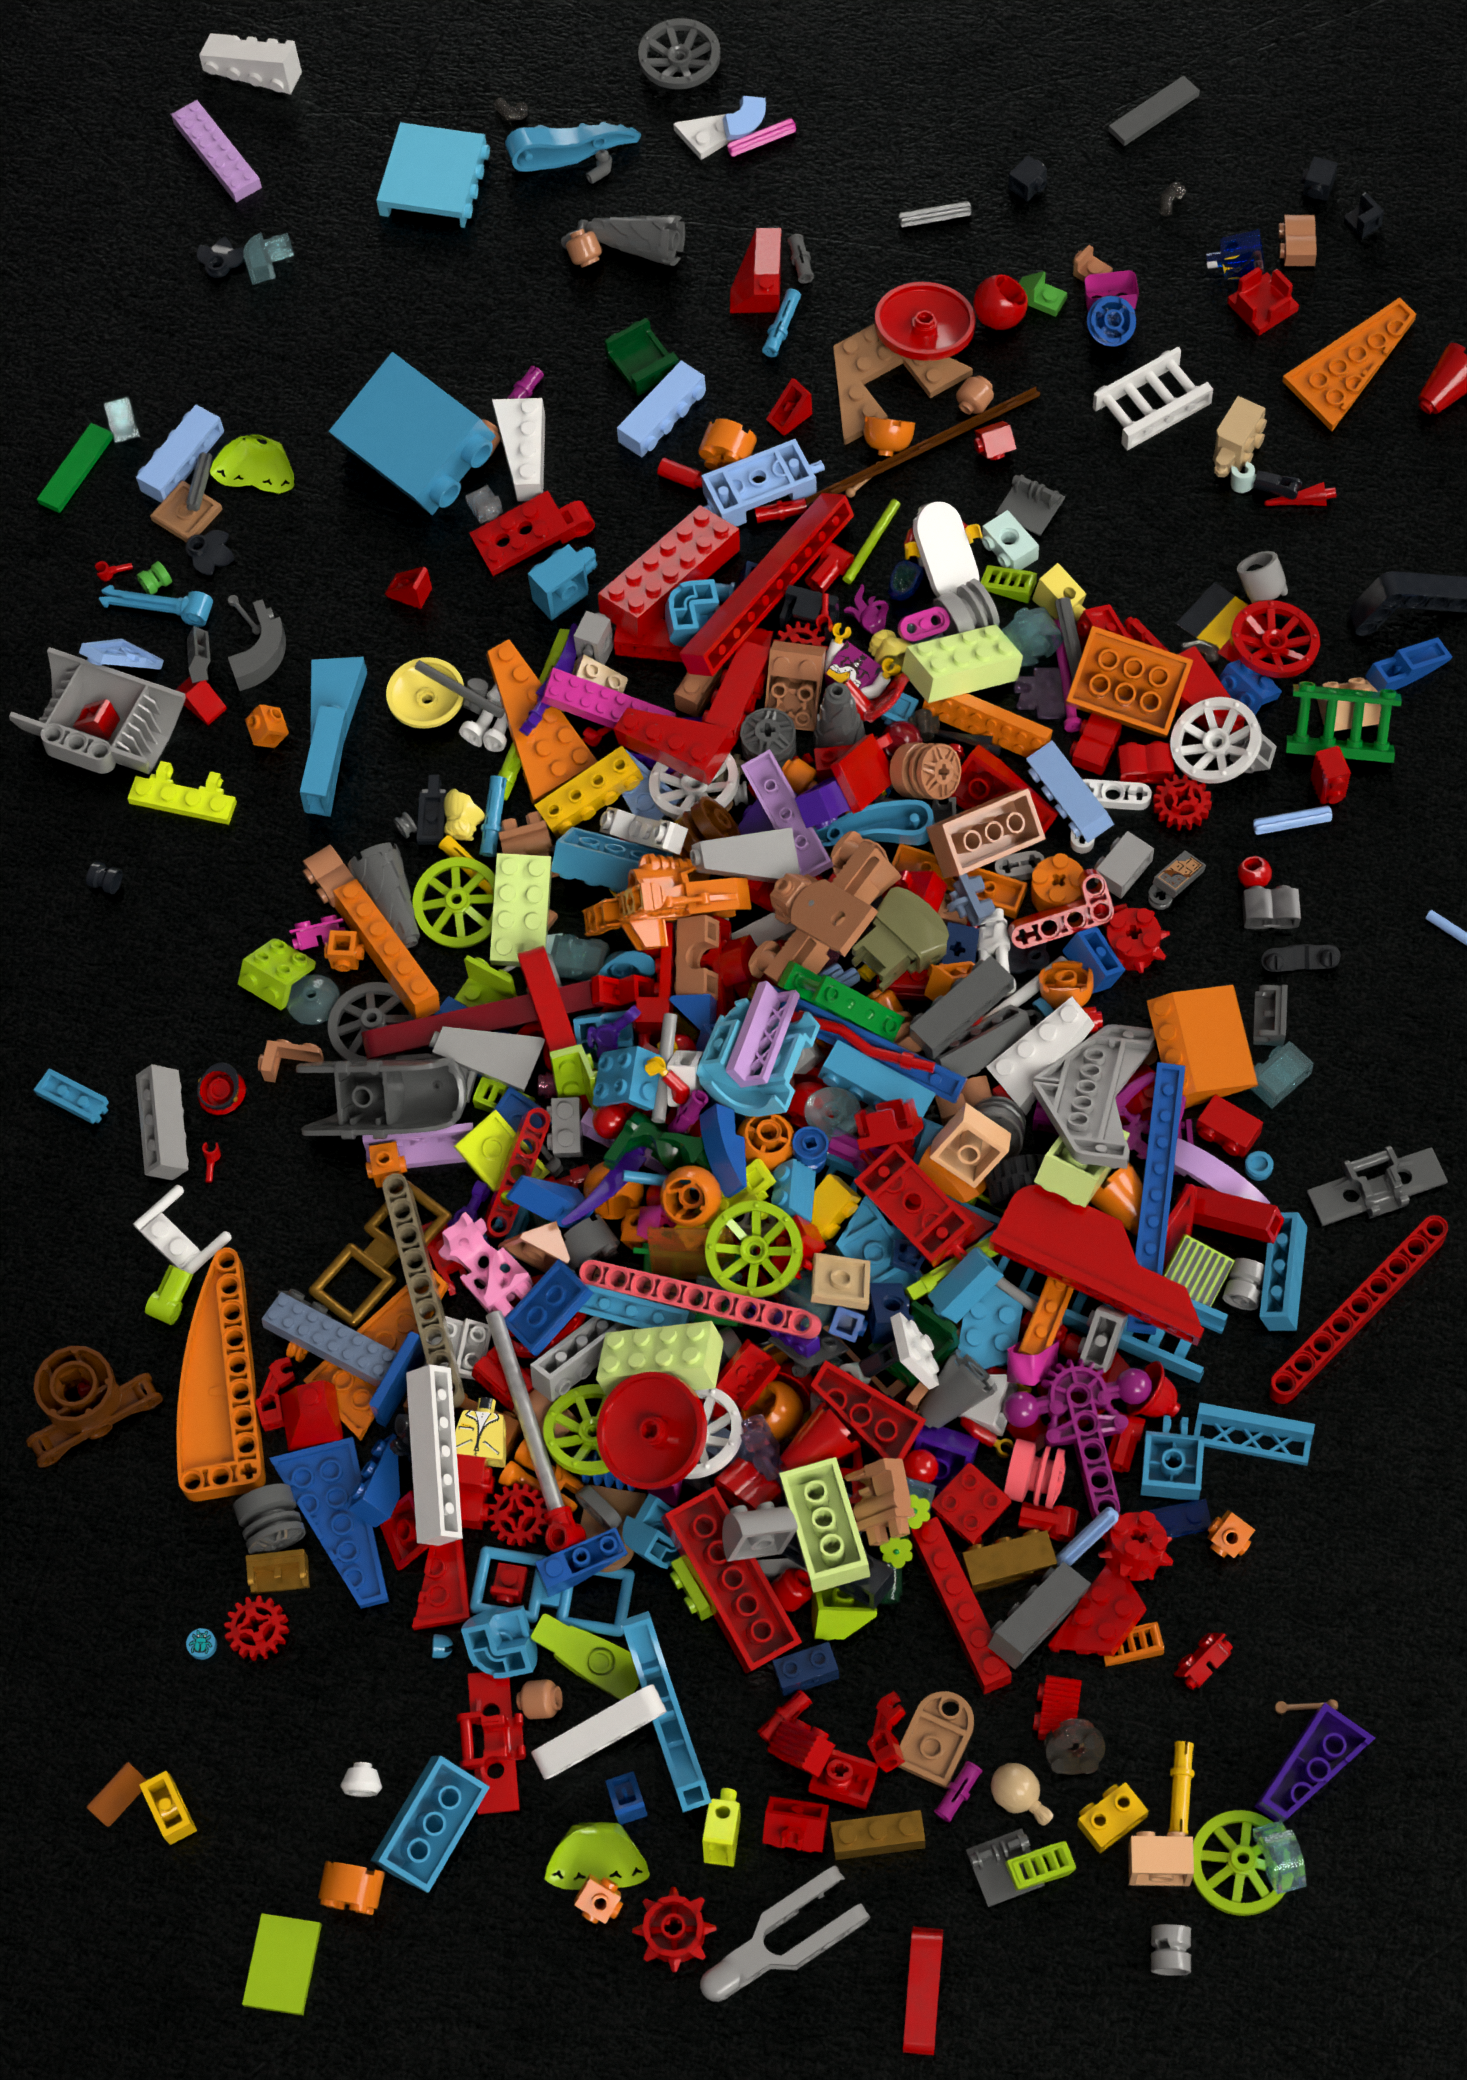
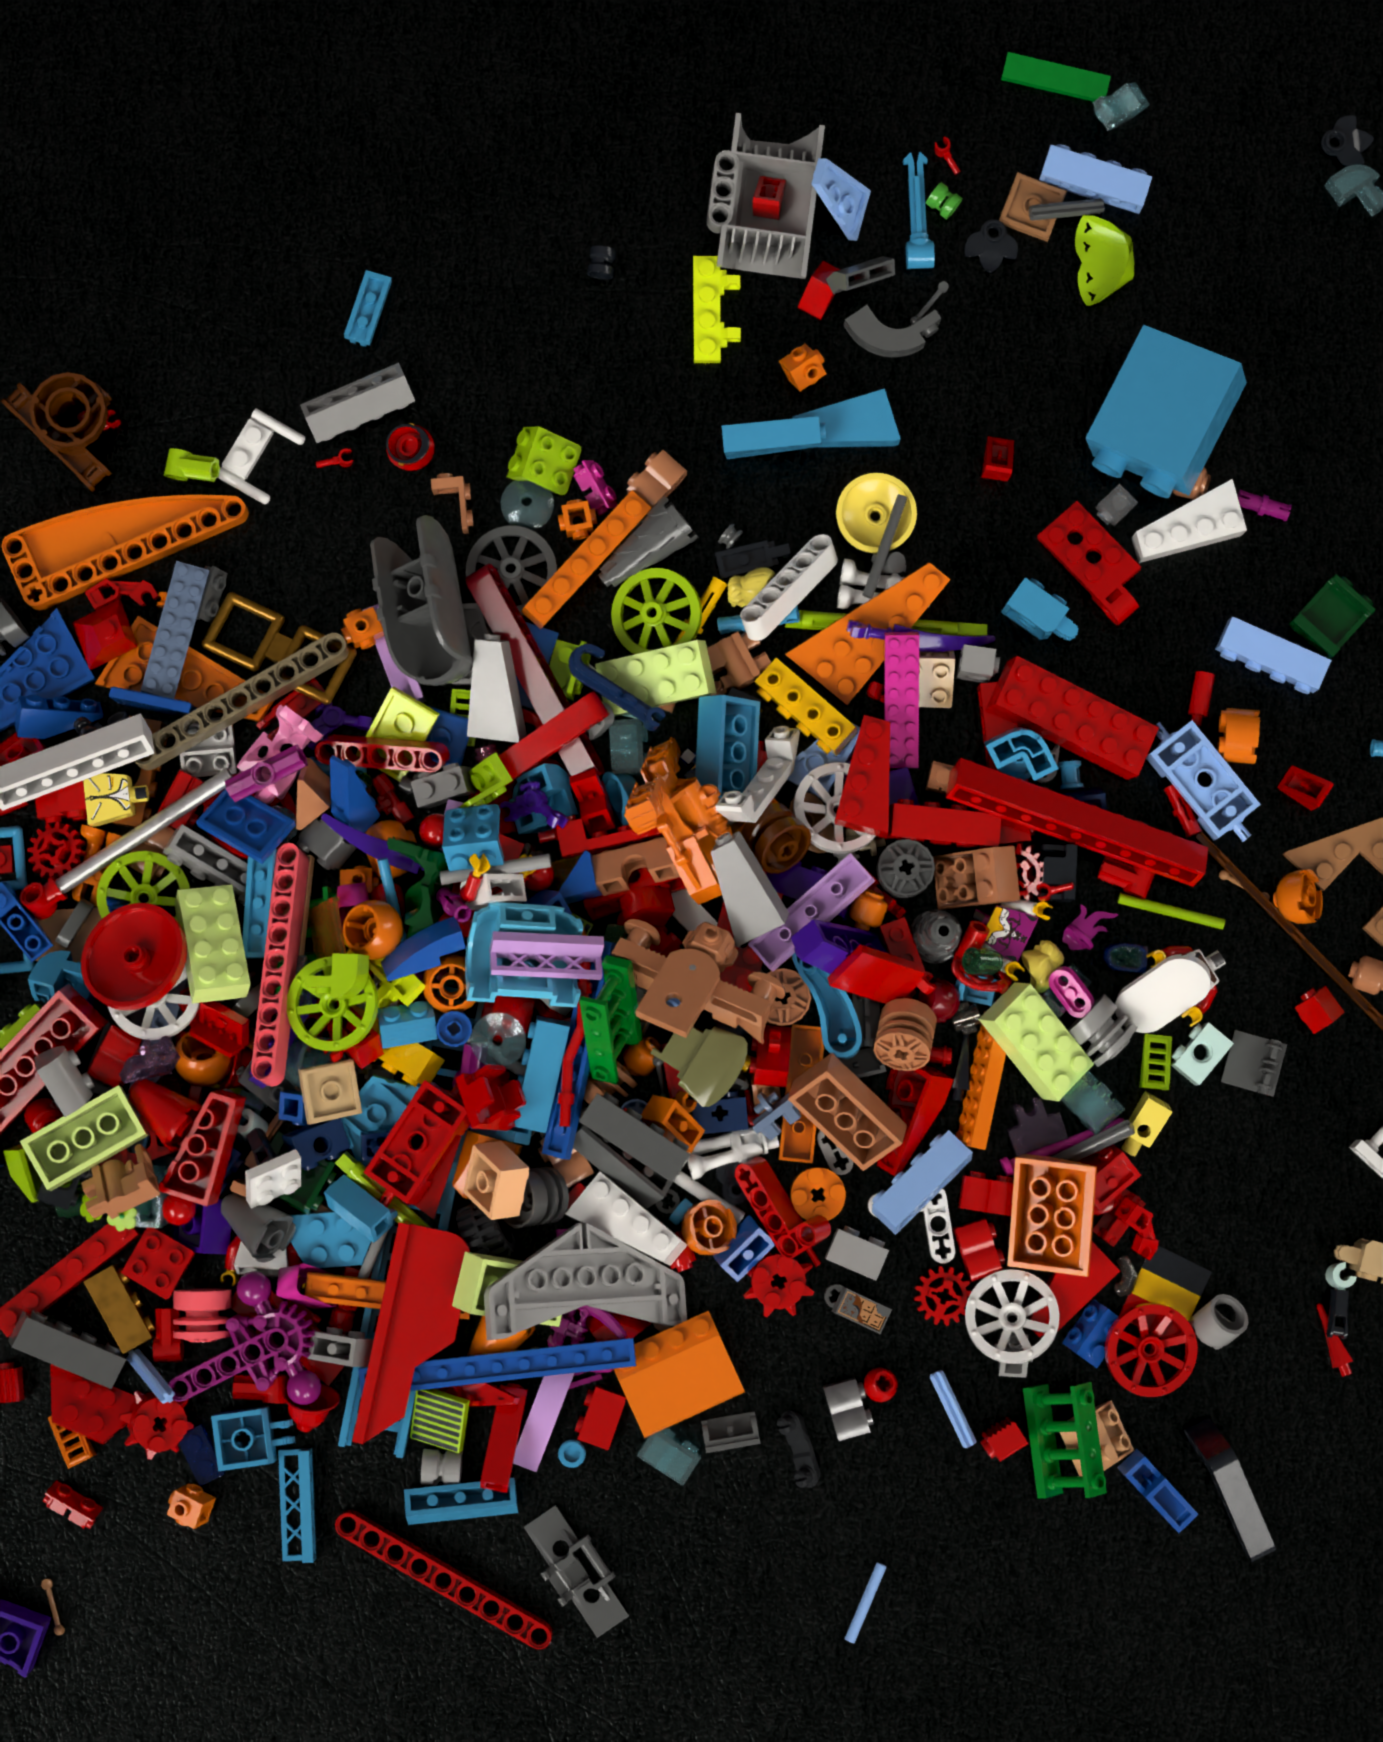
camera: 65 degrees right, 20 degrees up
none -> magenta piece [224,744,308,802]
none -> lime brick [305,953,369,1000]
none -> dark blue piece [568,644,666,731]
none -> dark grey hinge [653,1056,669,1098]
none -> white beam [740,534,838,641]
none -> clear green brick [962,947,1003,975]
none -> red piece [1115,1197,1159,1261]

